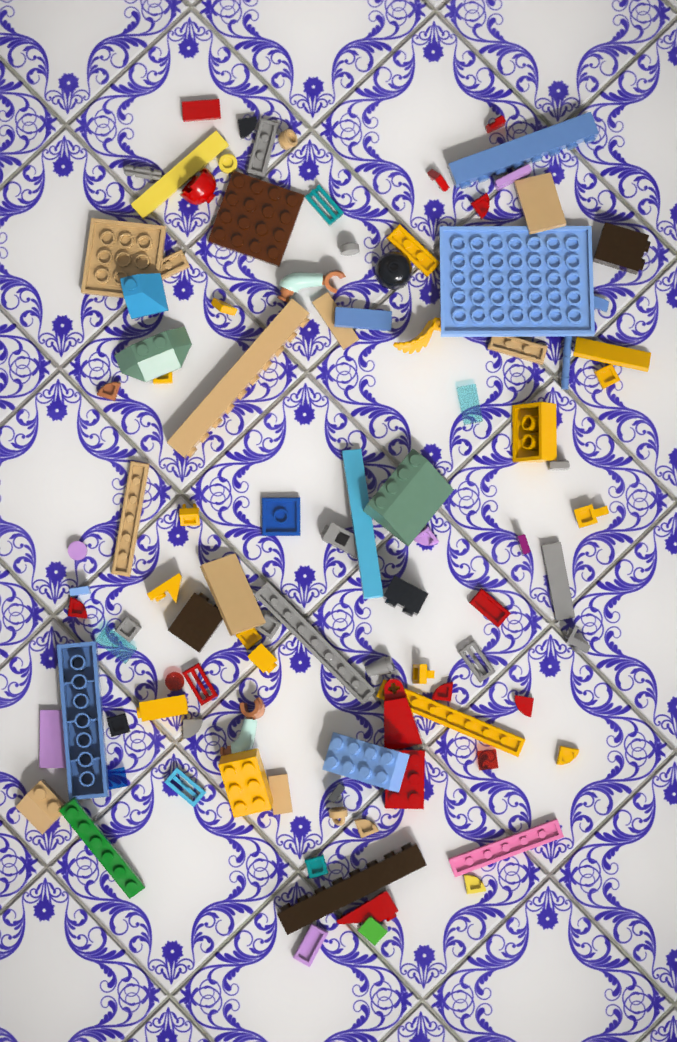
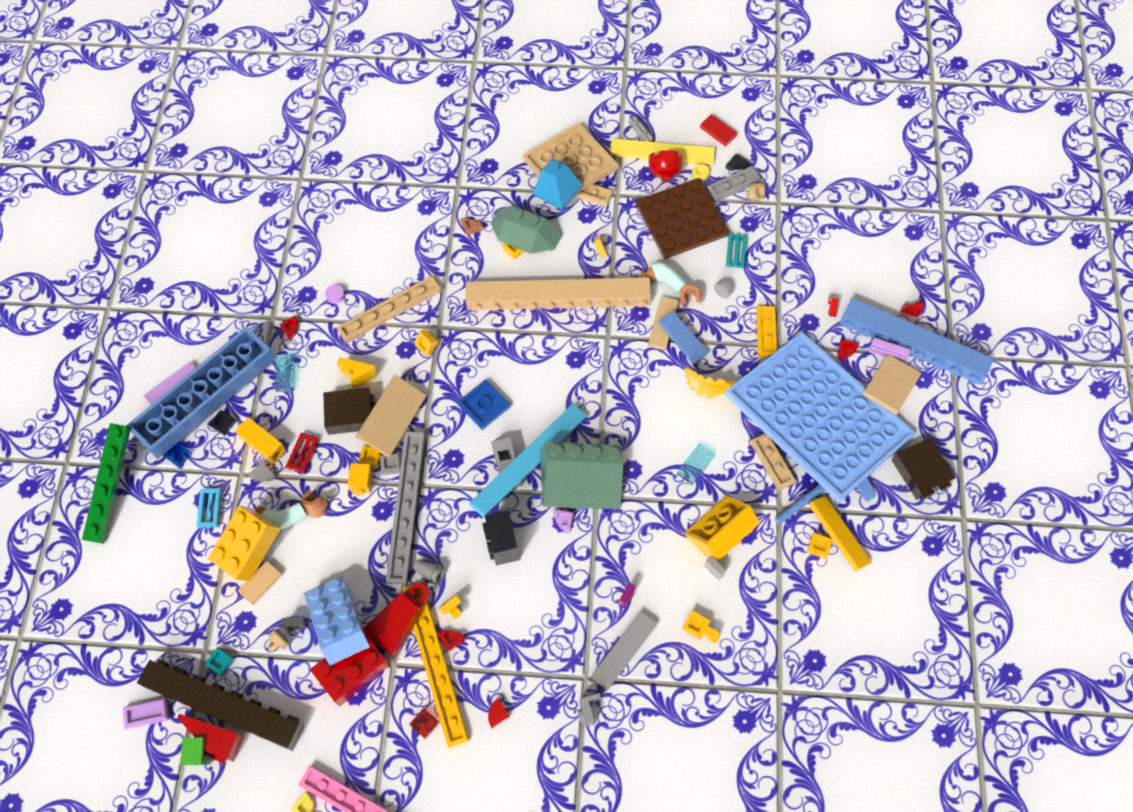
camera: 50 degrees right, 20 degrees down
tan slope [16,780,66,835] -> none
light blue tile [69,586,91,597] -> none
light grey tile [115,616,142,643] -> none
clear red tile [165,672,185,691] -> none
tan tile [354,819,379,838] -> none
black cylinder [375,251,412,290] -> none
light grey tile [458,640,496,683] -> none
red tile [469,588,510,628] -> none
yellow tile [556,746,579,765] -> none

